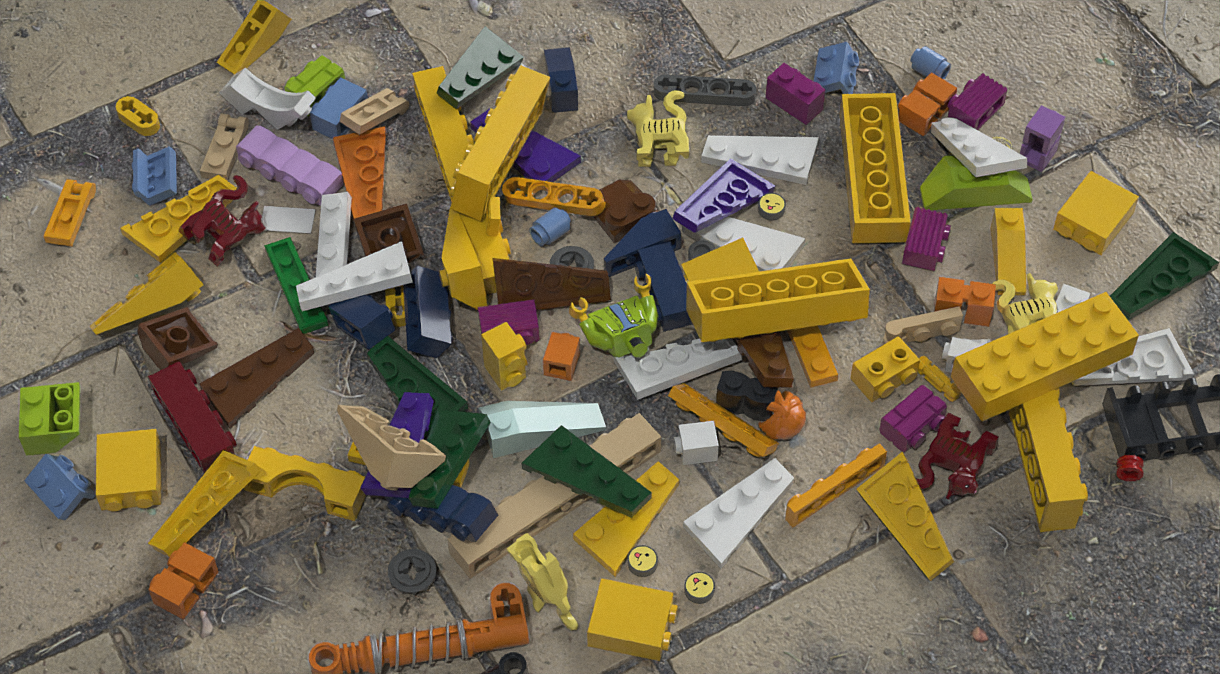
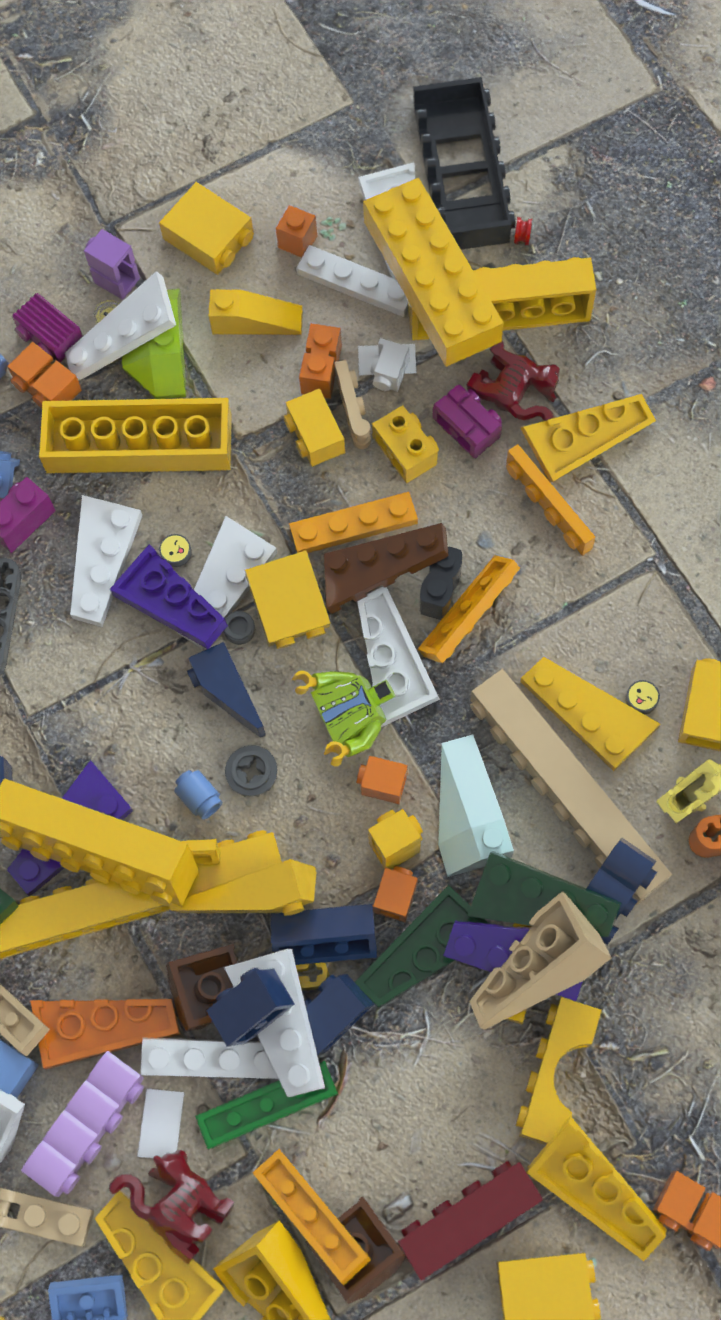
camera: 85 degrees left, 15 degrees up
reddish brown wing [199,328,314,429] -> none
dark grey gear [388,549,437,596] -> none
magenta brick [478,300,540,345] -> none
reddish brown wing [492,258,611,310] -> none
light orange beam [502,177,605,216] -> none
dark green wing [521,425,652,518] -> none
reddish brown slope [587,179,659,244] -> none
light yellow animal [627,90,689,167] -> none
dark blue brick [634,242,693,332] -> none
white brick [674,421,719,465] -> none
white wing [683,458,794,569] -> none
tile [684,572,715,604] -> none
yellow brick [686,258,870,342] -> none
orange hat [758,390,806,440] -> none
magenta brick [902,207,951,271] -> none
yellow axle [918,356,962,402] -> none
light yellow animal [992,273,1058,334] -> none
dark green wing [1110,232,1220,320] -> none
none -> dark blue brick [206,967,295,1047]
none -> light orange plate [252,1149,371,1285]
none -> orange brick [276,205,317,257]
none -> yellow brick [283,388,345,467]
none -> orange brick [373,866,418,923]

